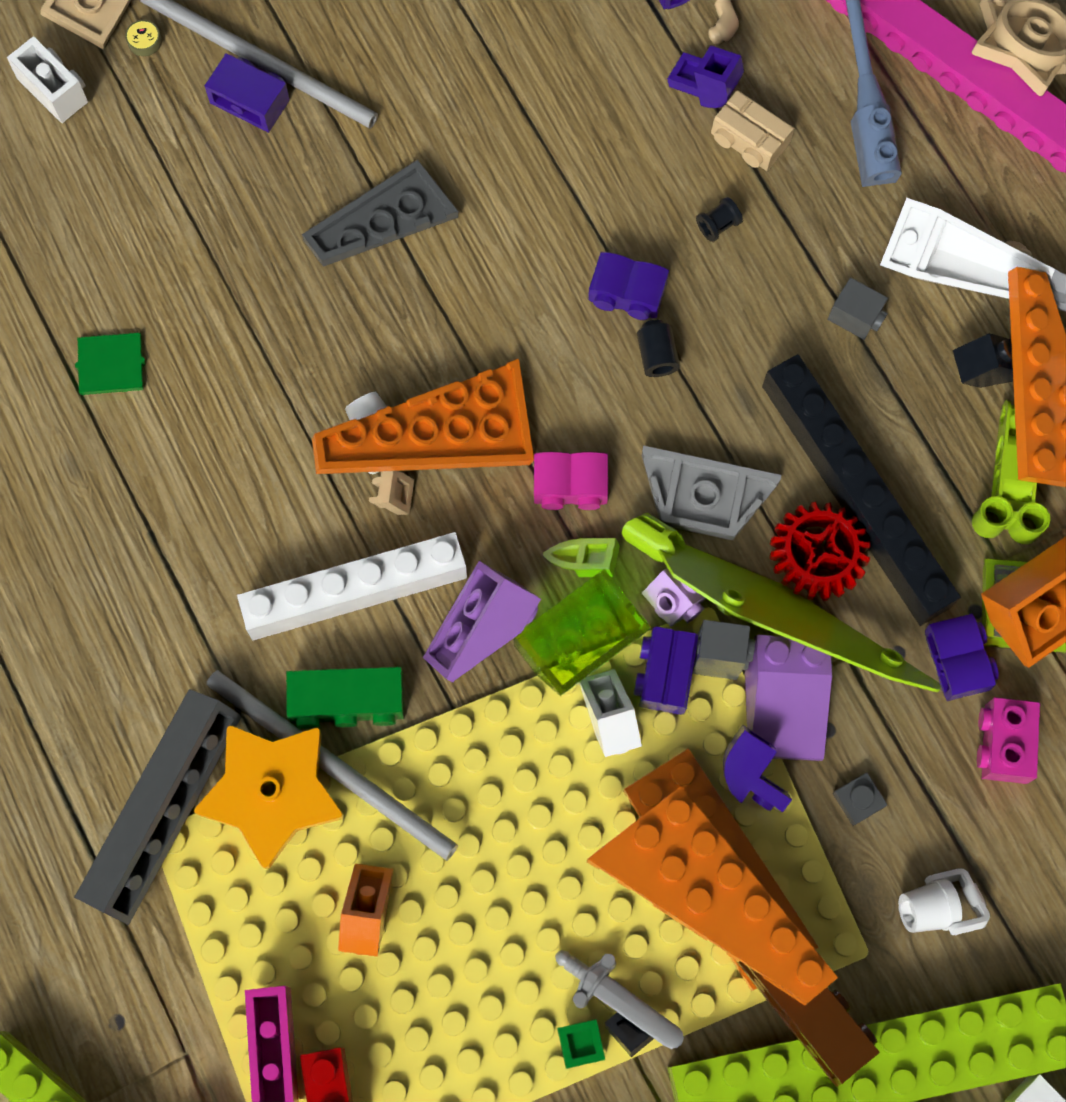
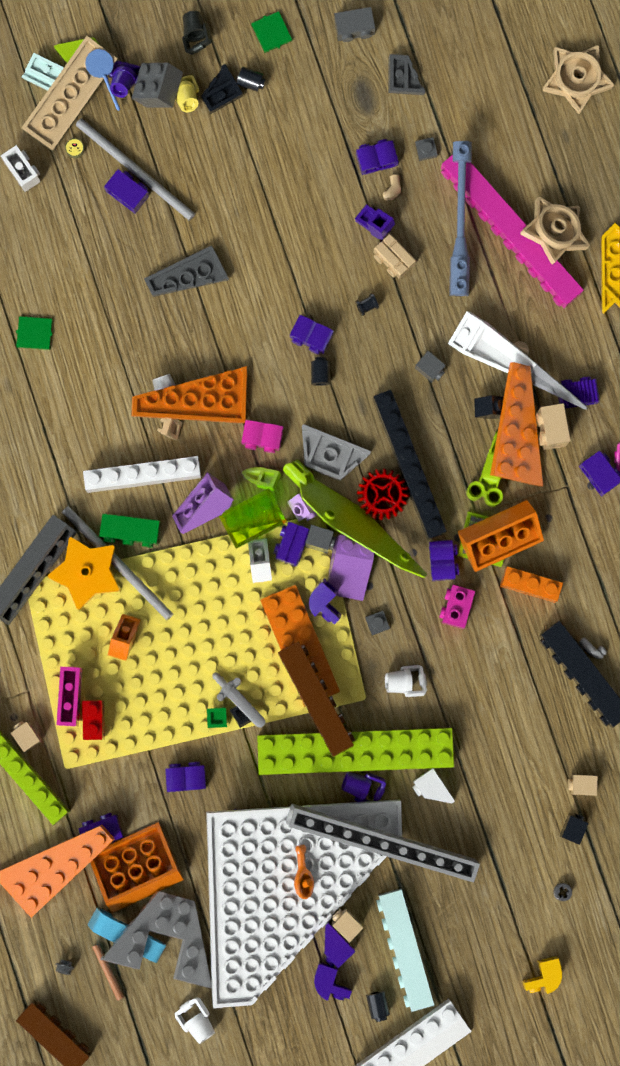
camera: 10 degrees right, 10 degrees up
orange wing [587,786,838,1005] -> none

